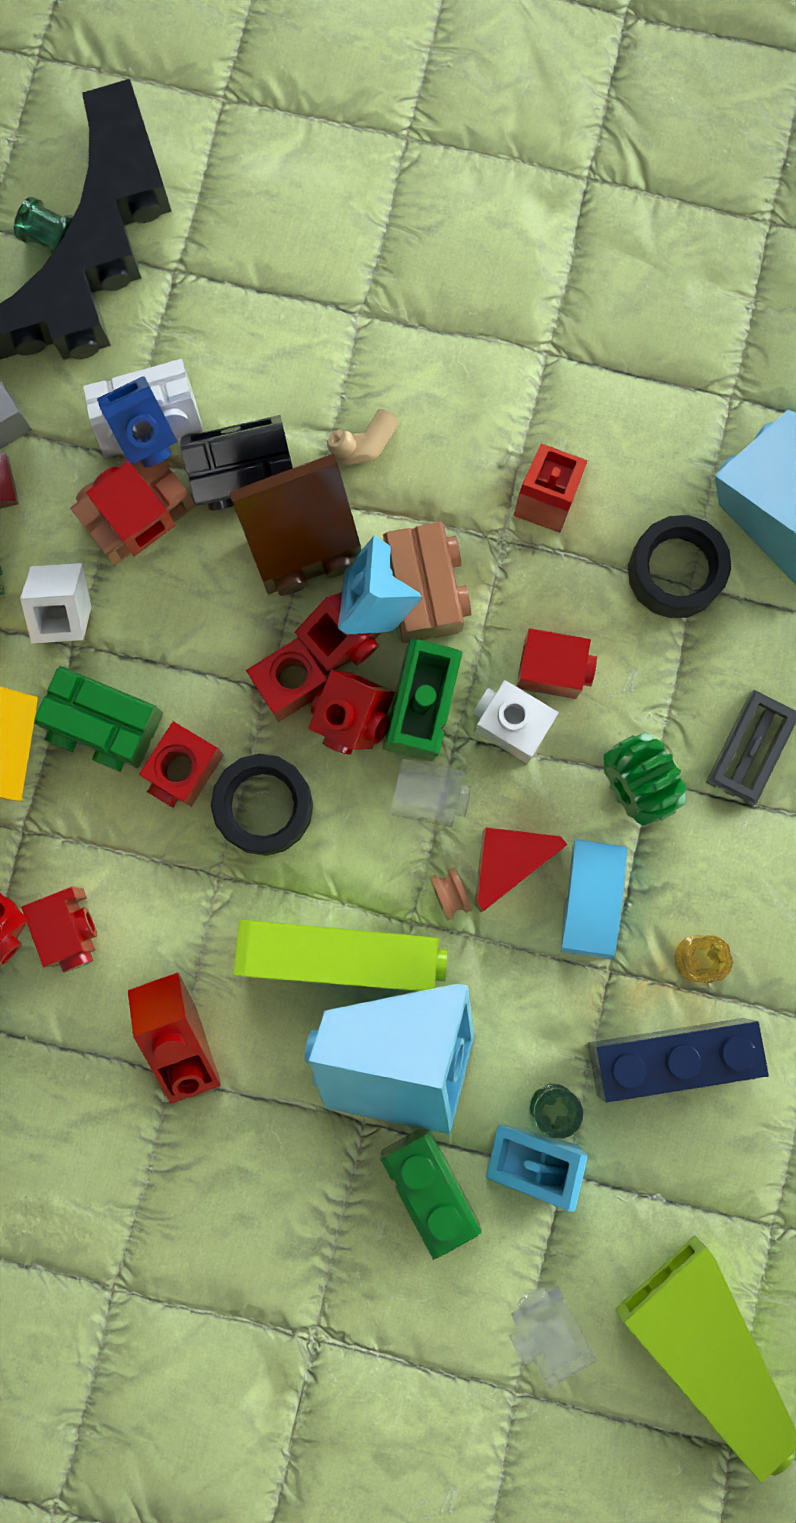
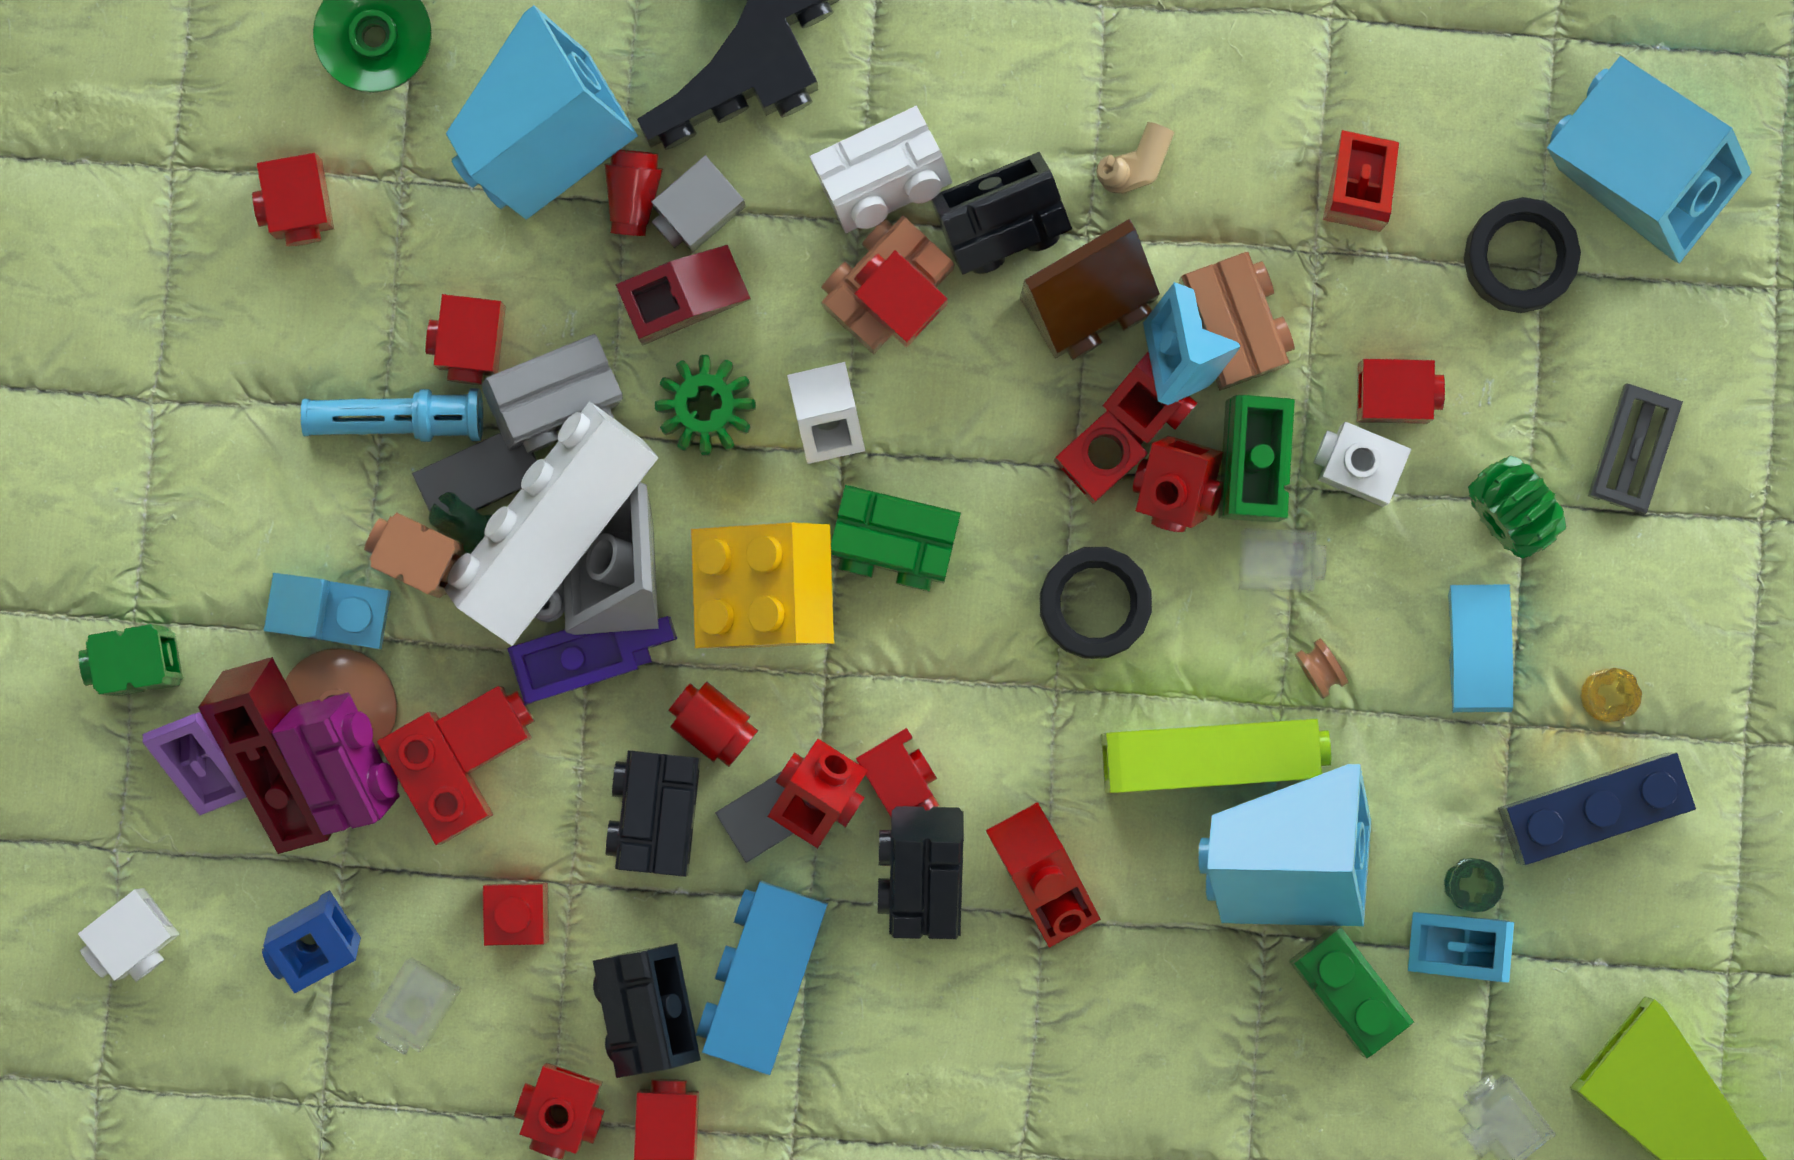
camera: 10 degrees left, 5 degrees up
blue brick [97,376,178,467] -> none
red brick [139,721,224,808] -> none
red slope [474,827,568,912] -> none
none -> black brick [878,806,964,939]

